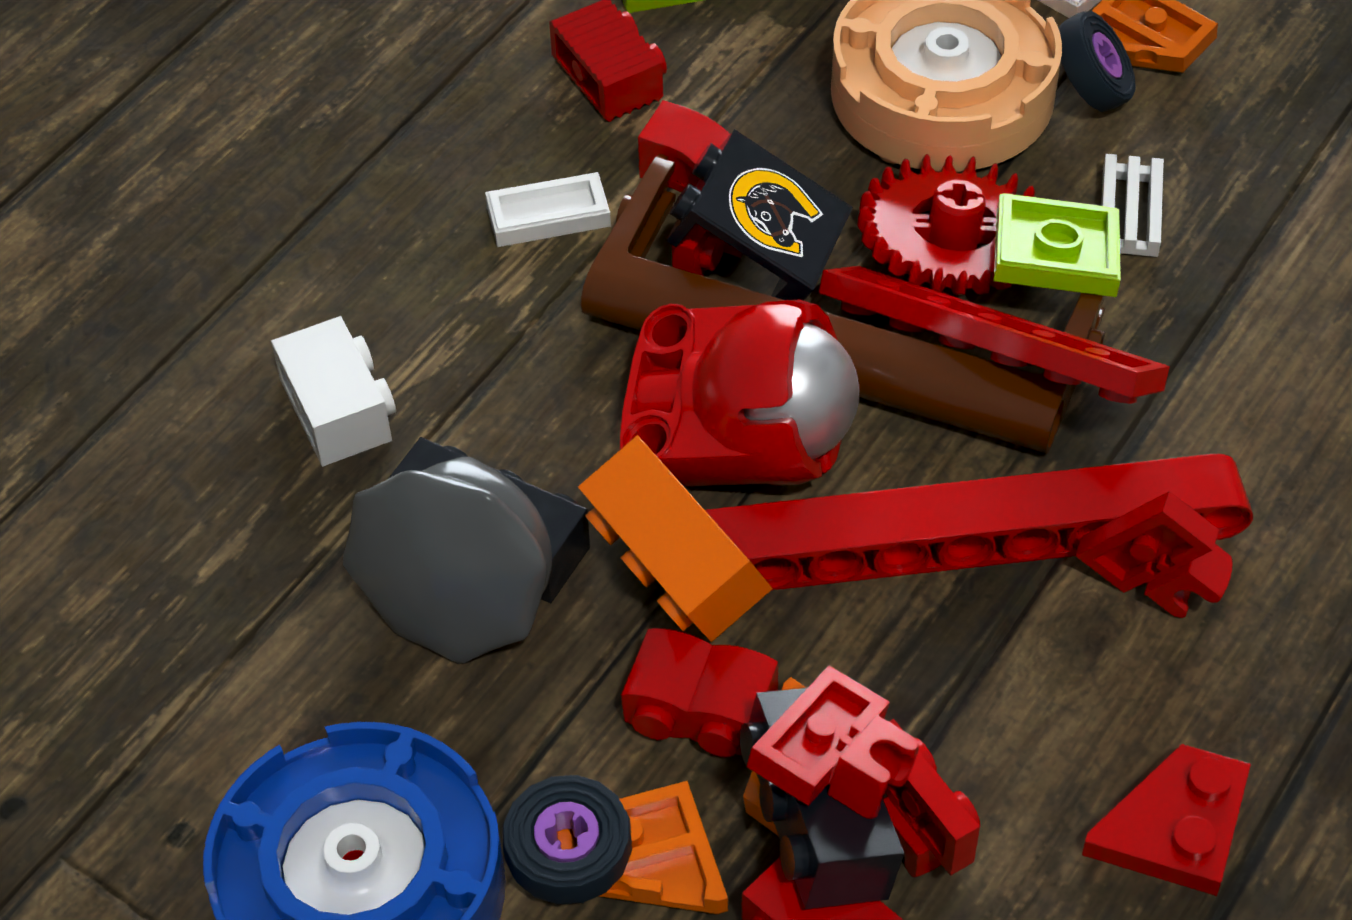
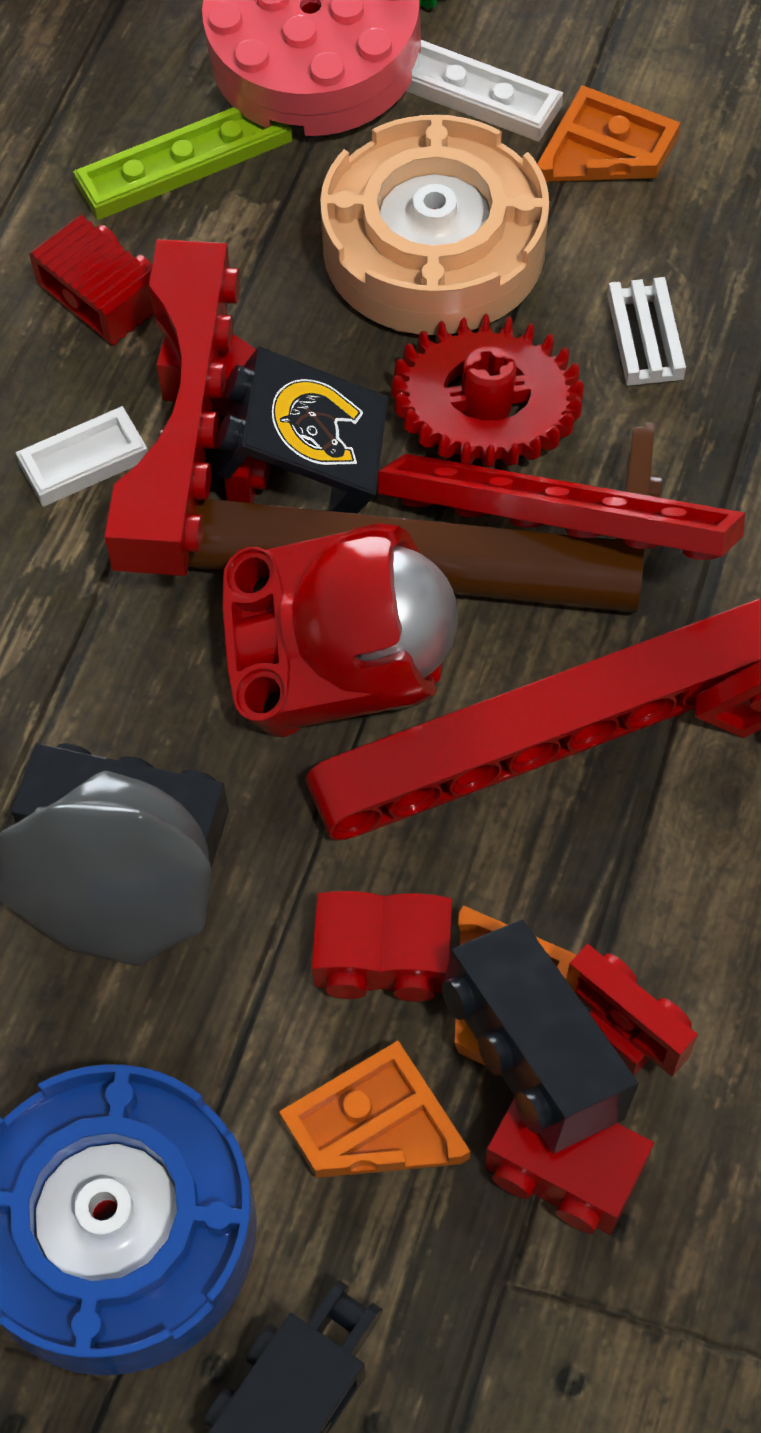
camera: 15 degrees left, 10 degrees up
black bush [502,775,632,904] -> none
orange brick [578,435,773,642] -> none
red plate [746,665,919,819] -> none
lime tile [994,193,1121,297] -> none
black bush [1058,11,1136,112] -> none
none -> red arch [104,239,240,576]

